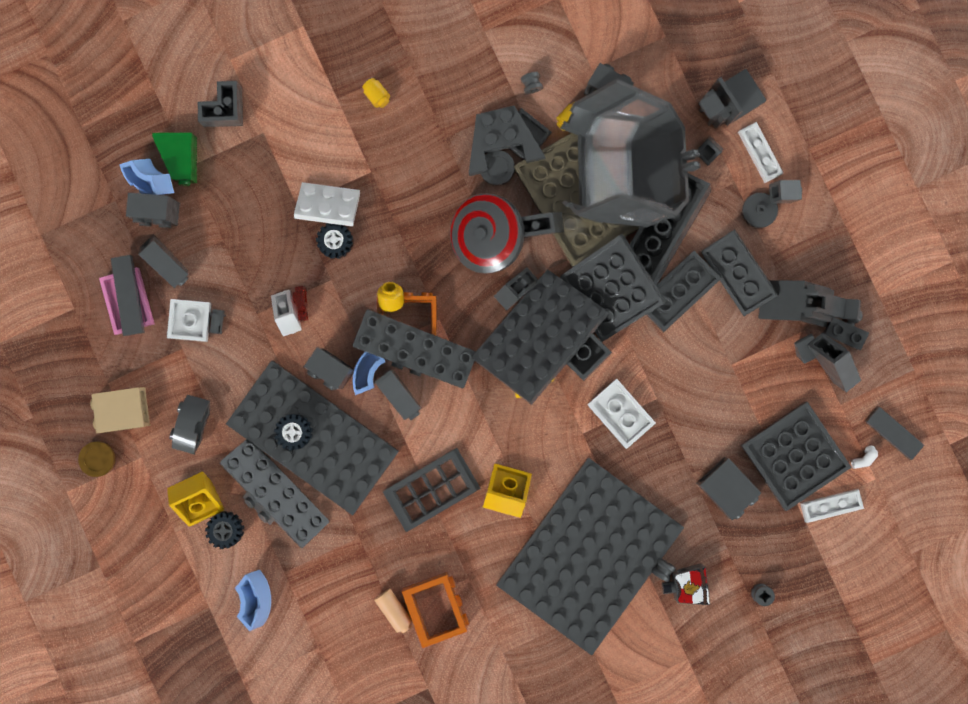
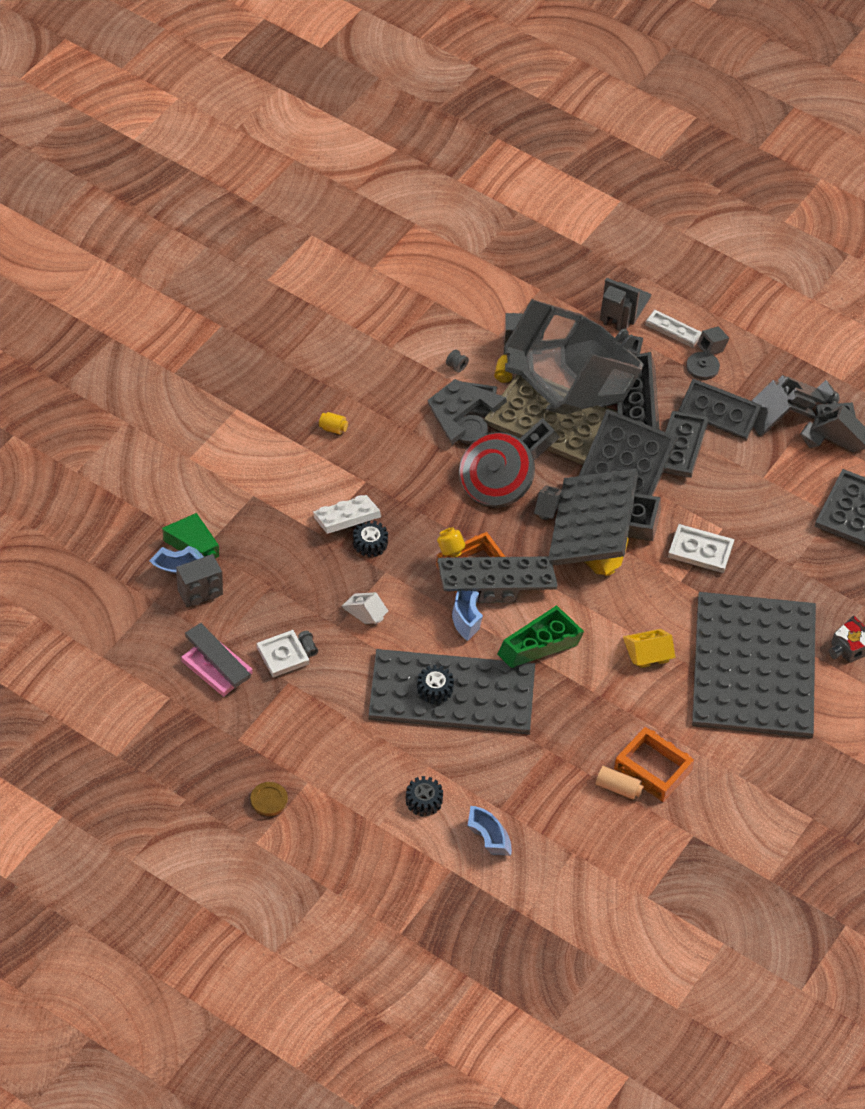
camera: 35 degrees left, 35 degrees down
tan brick [90,387,150,433] -> none
dark grey slope [138,234,189,288] -> none
yellow slope [167,471,224,527] -> none
dark grey brick [169,394,210,455] -> none
dark grey brick [198,81,243,127] -> none
dark grey bracket [220,439,329,548] -> none
clear red plate [293,286,308,321] -> none
dark grey brick [304,347,354,390] -> none
dark grey slope [375,370,421,420] -> none
dark grey piece [382,448,481,532] -> none
dark grey wheel [651,558,676,582] -> none
dark grey brick [696,457,761,520] -> none
none -> green wedge [497,605,584,668]

